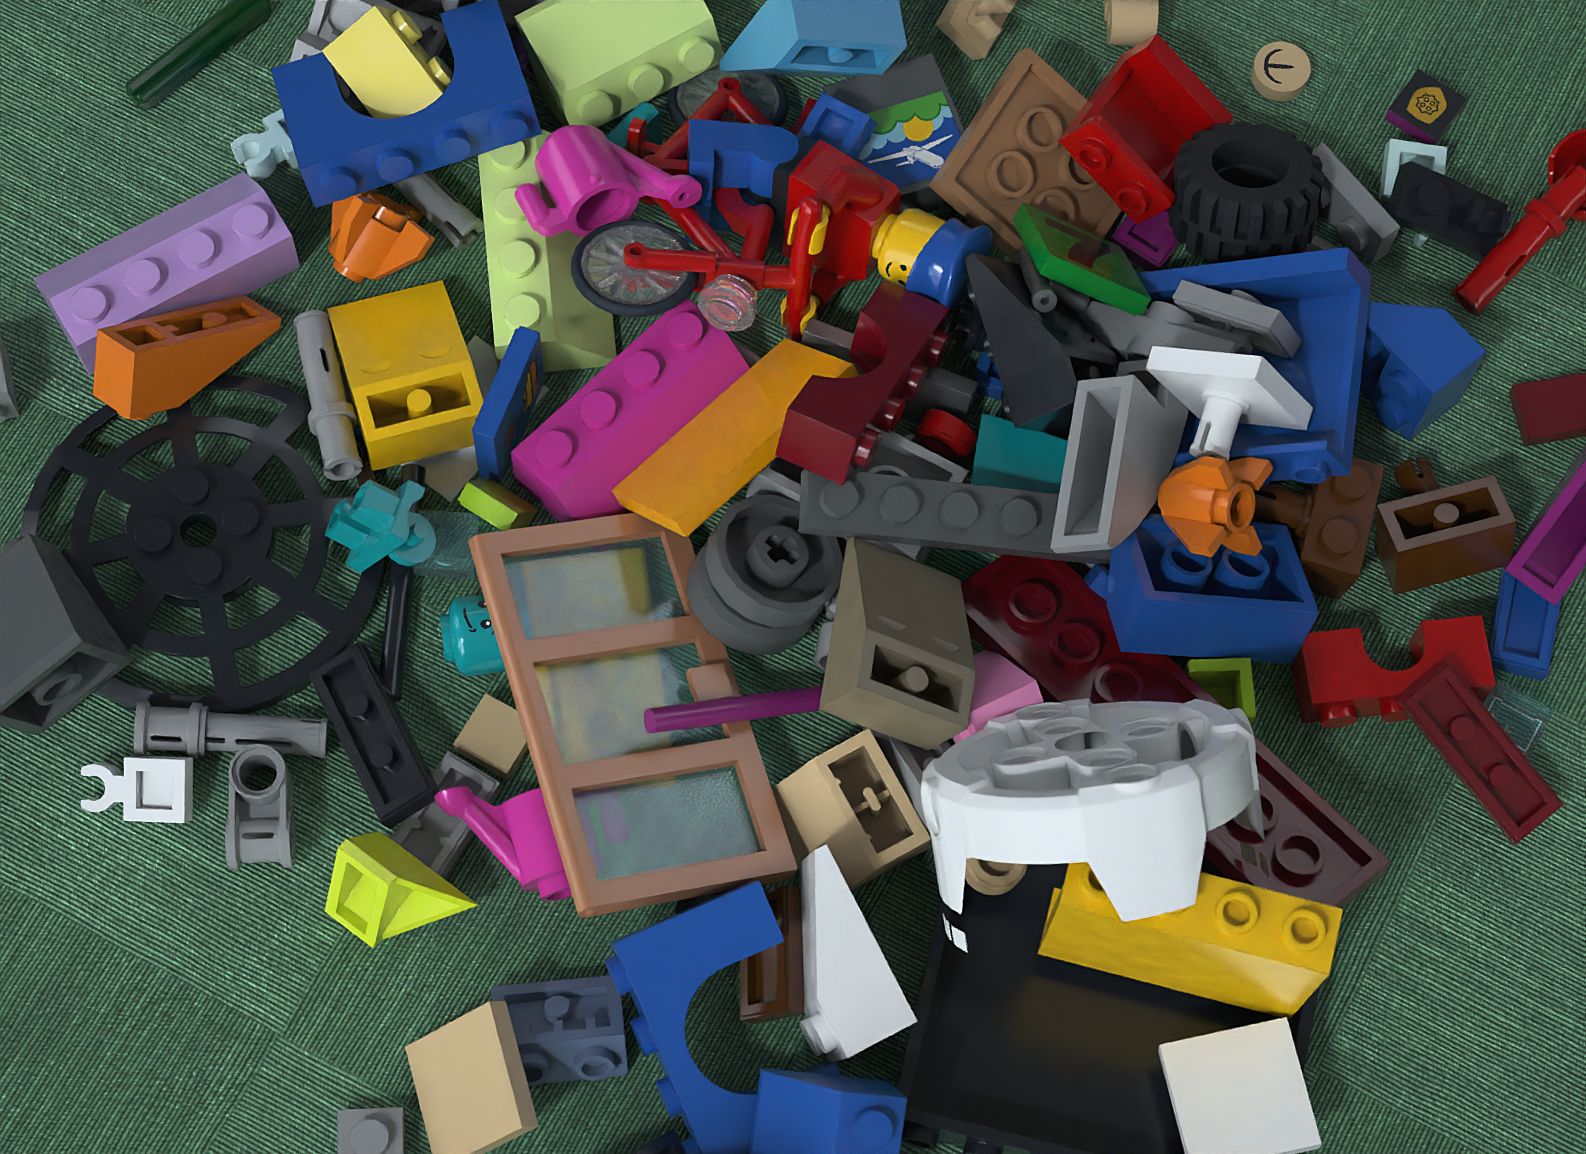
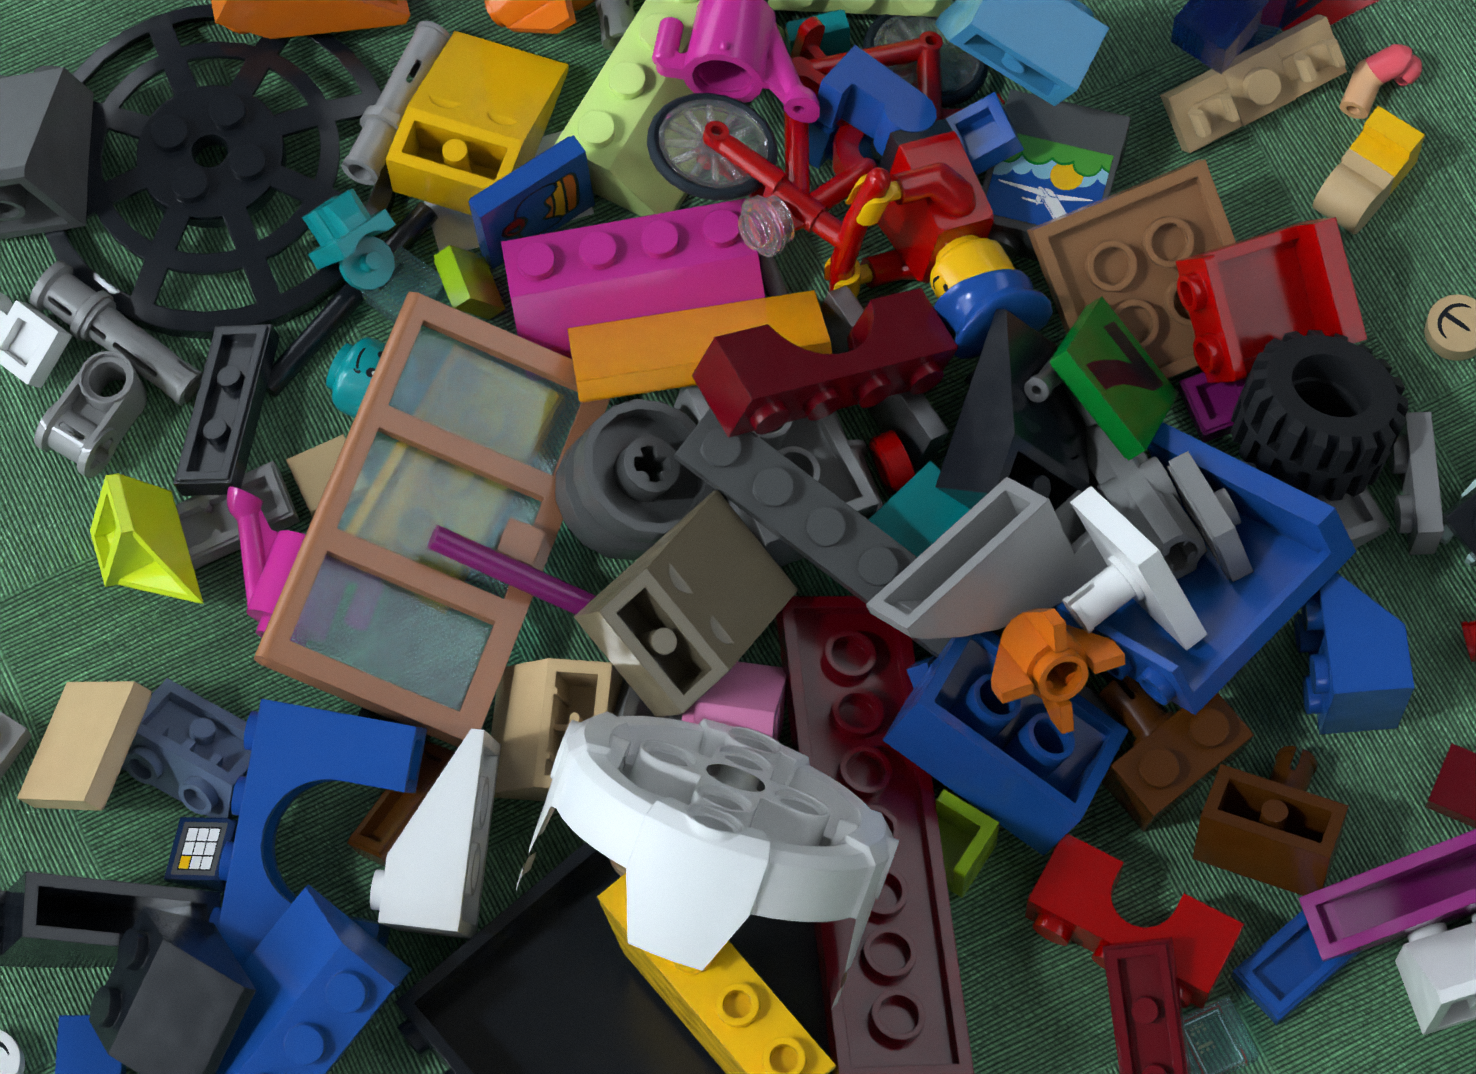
camera: 45 degrees right, 0 degrees up
none -> slope [164,817,238,893]

